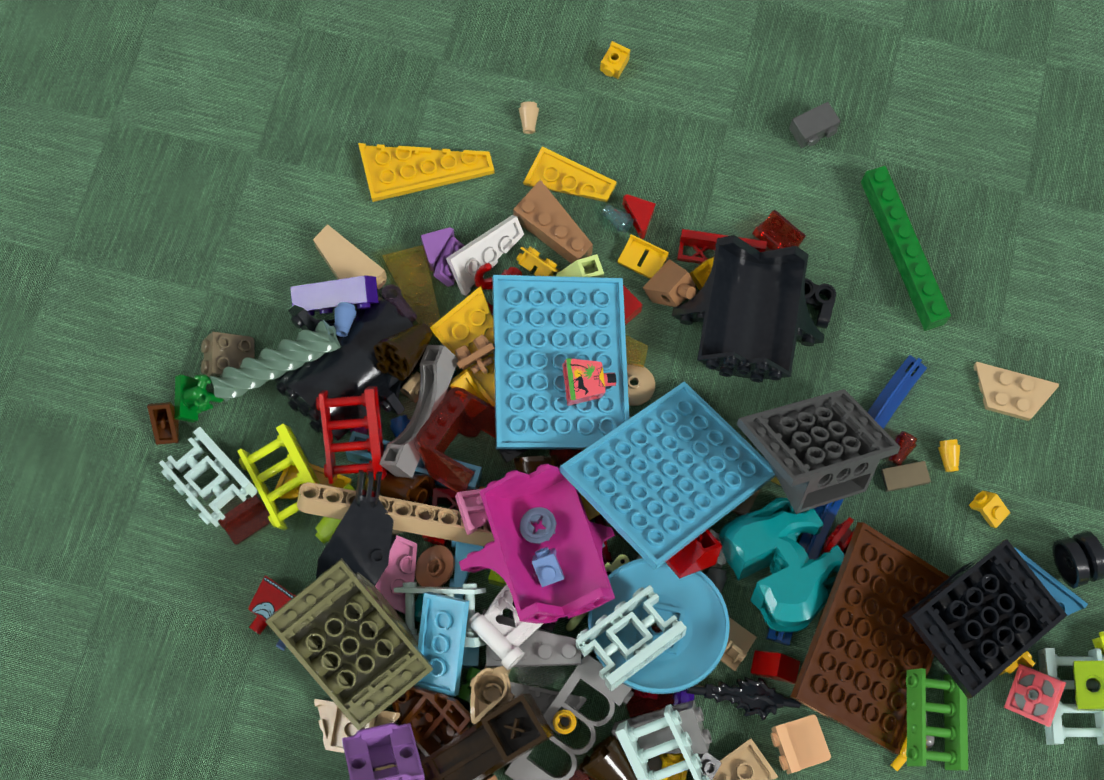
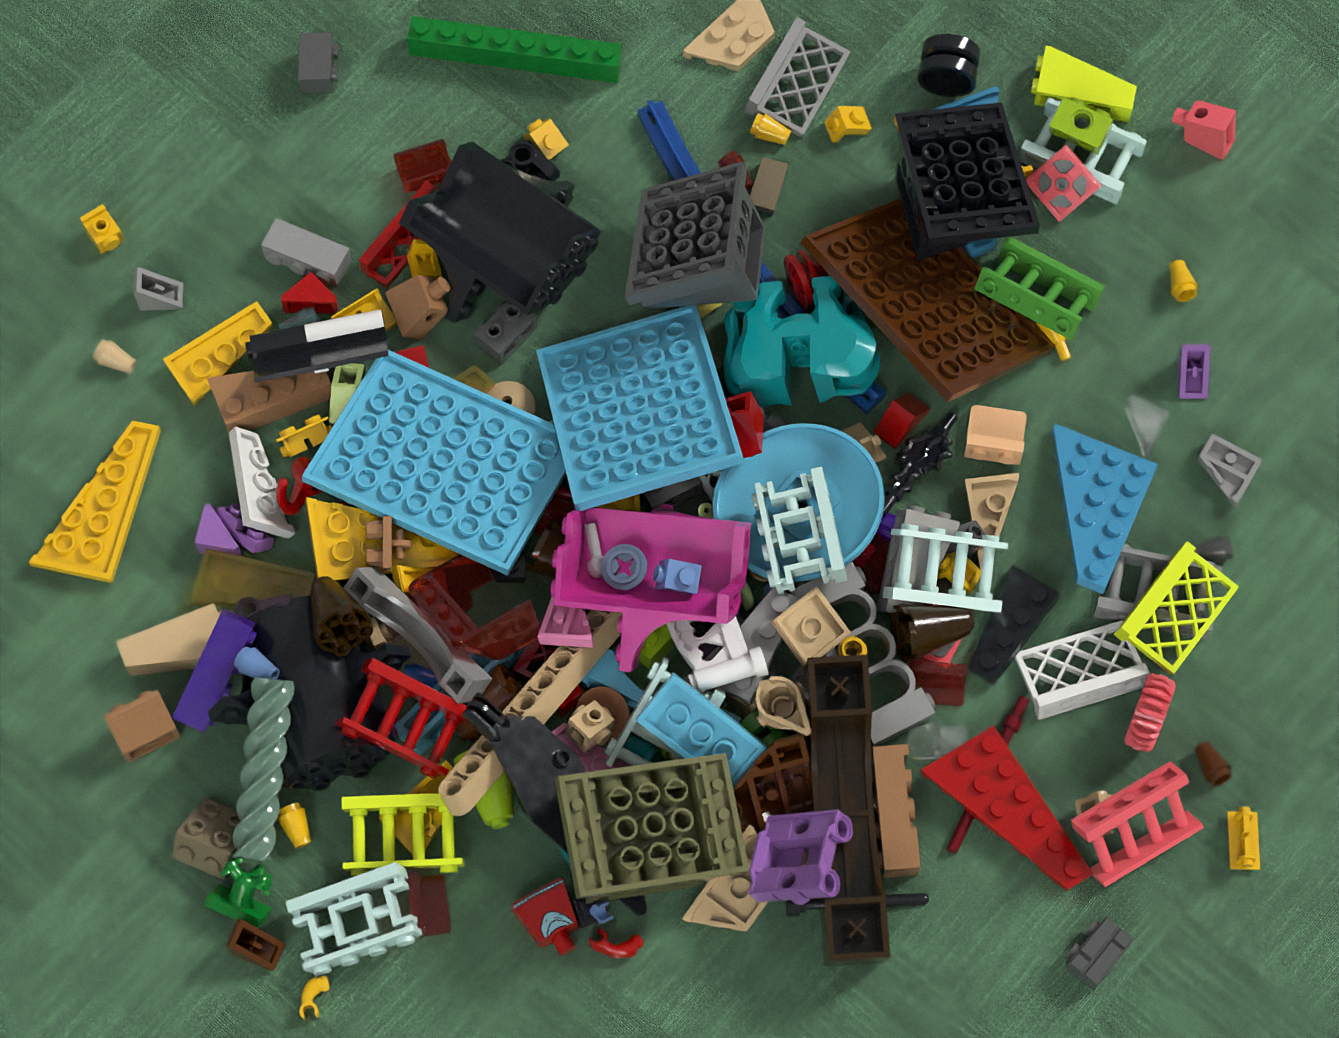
camera: 60 degrees left, 5 degrees down
coral torso [562,358,616,406] -> none
none -> medium nougat slope [103,690,181,763]
none -> light grey slope [133,267,183,311]
none -> black door [245,309,389,383]
none -> light grey brick [261,218,352,287]
none -> yellow cone [277,802,312,849]
none -> yellow arm [300,975,330,1021]
none -> dark grey brick [475,300,538,366]
none -> yellow bracket [523,118,569,160]
none -> tan brick [565,700,615,753]
none -> light grey bar [584,523,604,578]
none -> red piece [588,928,644,958]
none -> light grey fence [744,17,851,138]
none -> tan tile [770,586,851,667]

